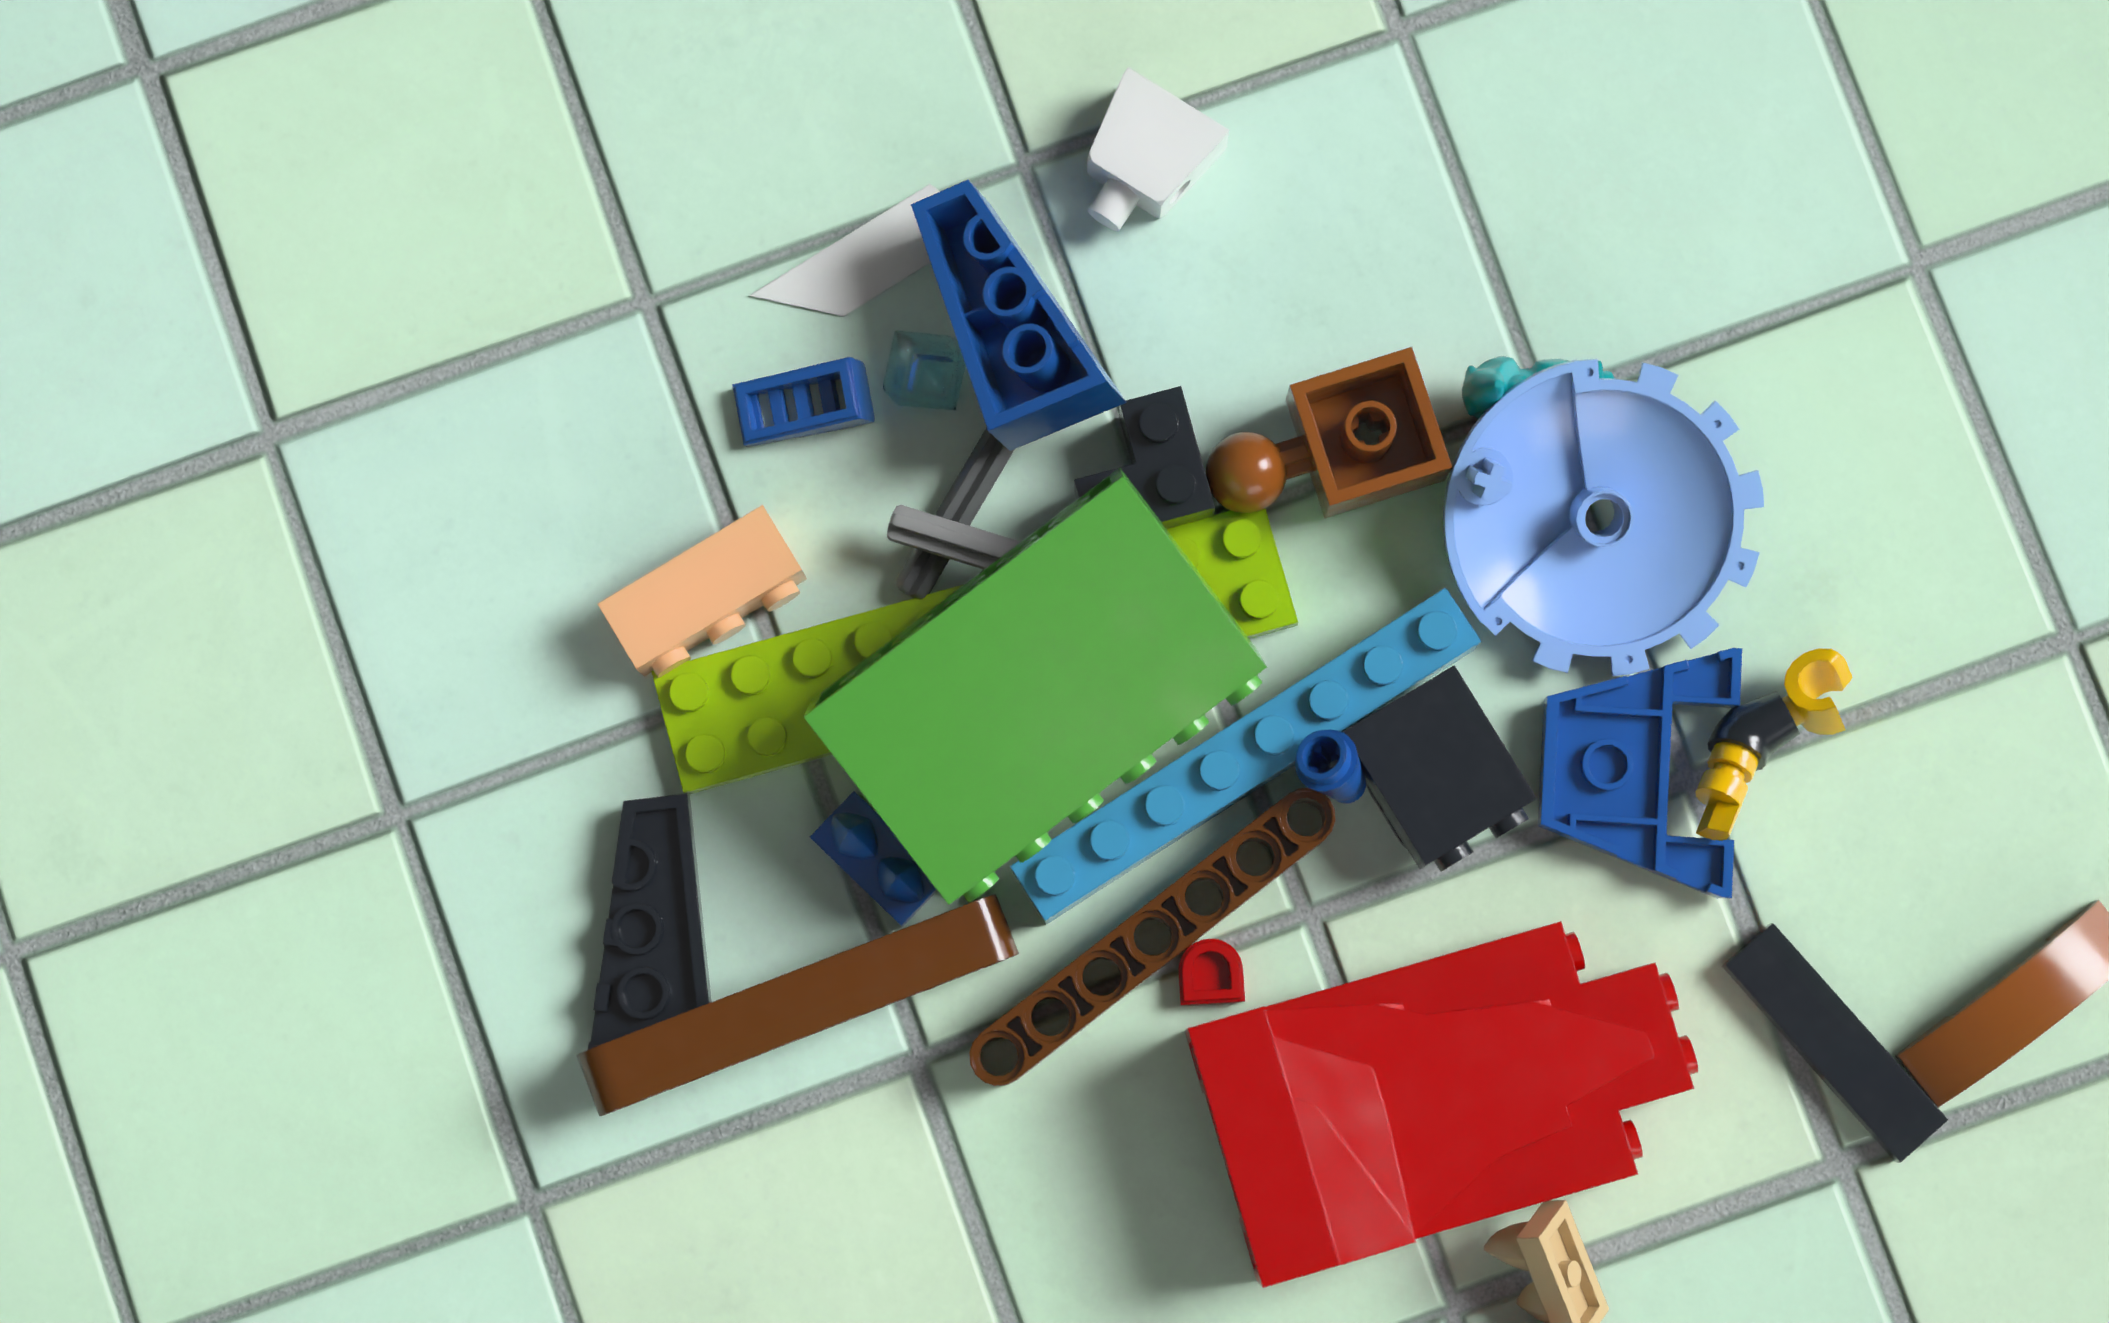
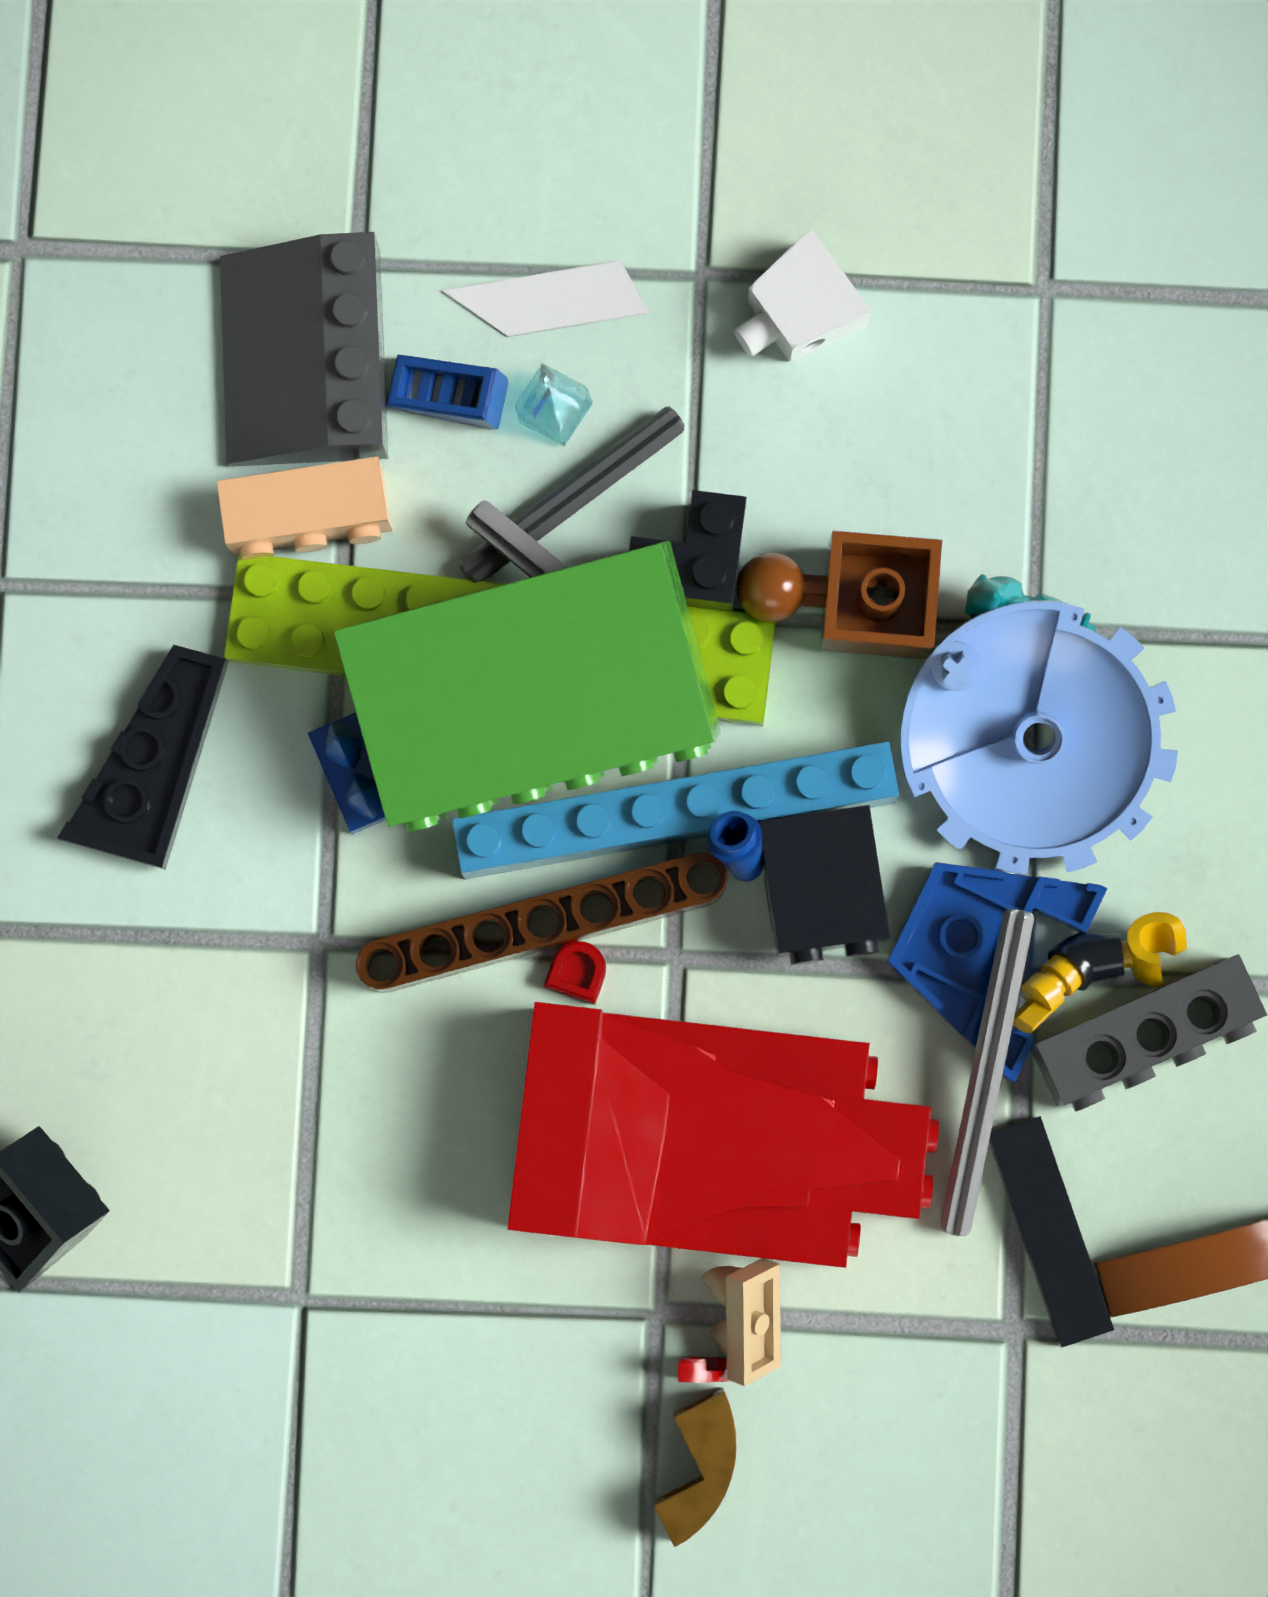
camera: 20 degrees right, 0 degrees up
reddish brown beam [576,894,1019,1117] -> none
blue wedge [911,179,1127,451] -> none
none -> dark grey slope [220,232,388,467]
none -> light grey axle [940,908,1034,1236]
none -> dark grey brick [1031,954,1267,1112]

